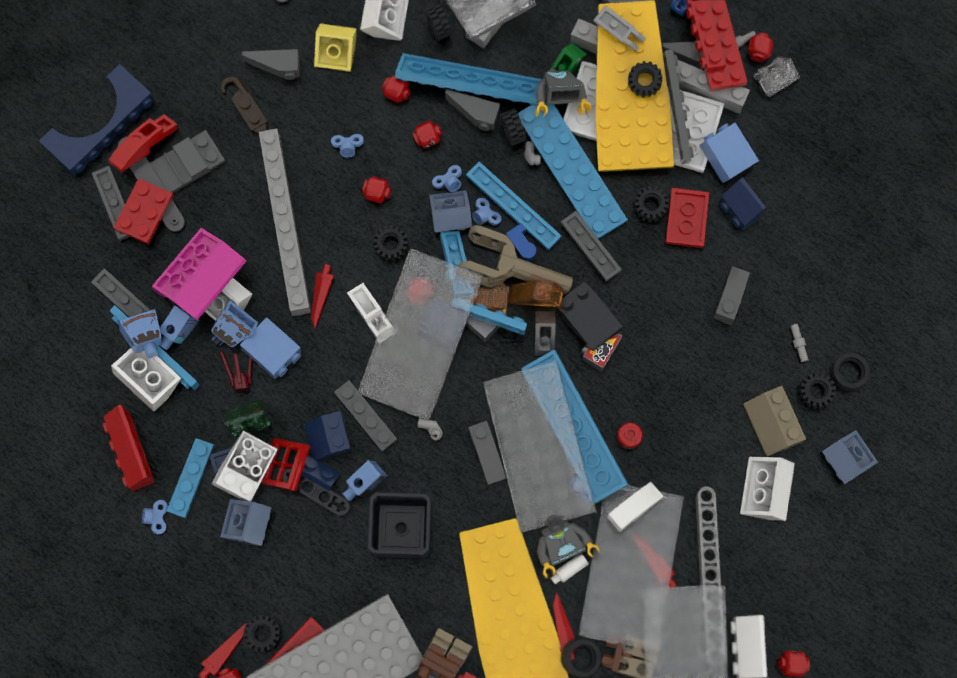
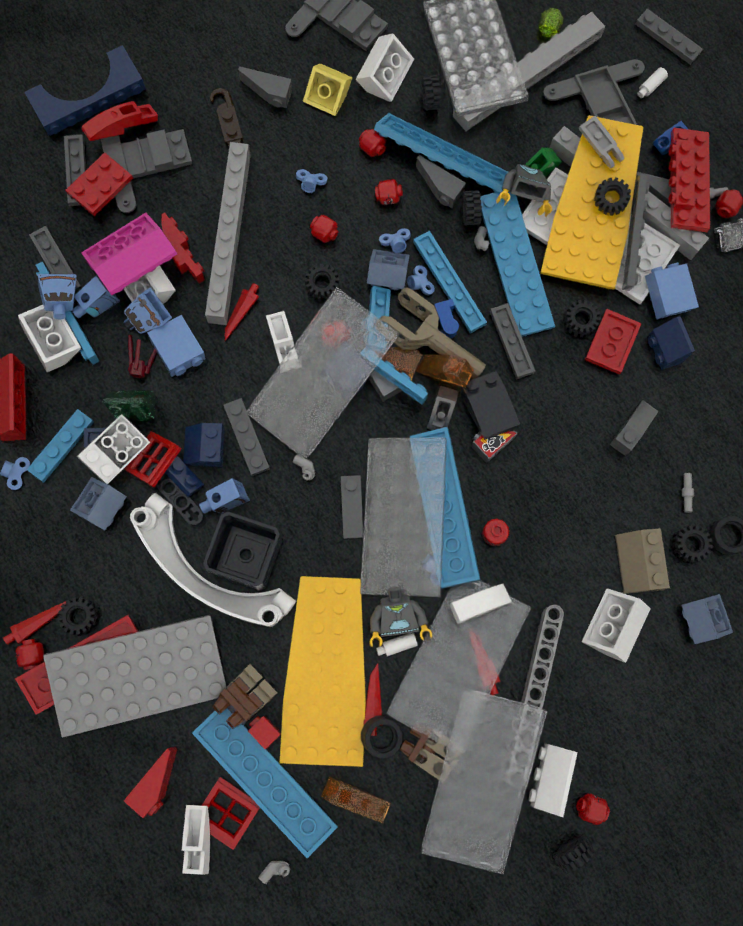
camera: 10 degrees right, 0 degrees up
none -> white panel [130,493,296,627]
none -> red slope [162,212,205,284]

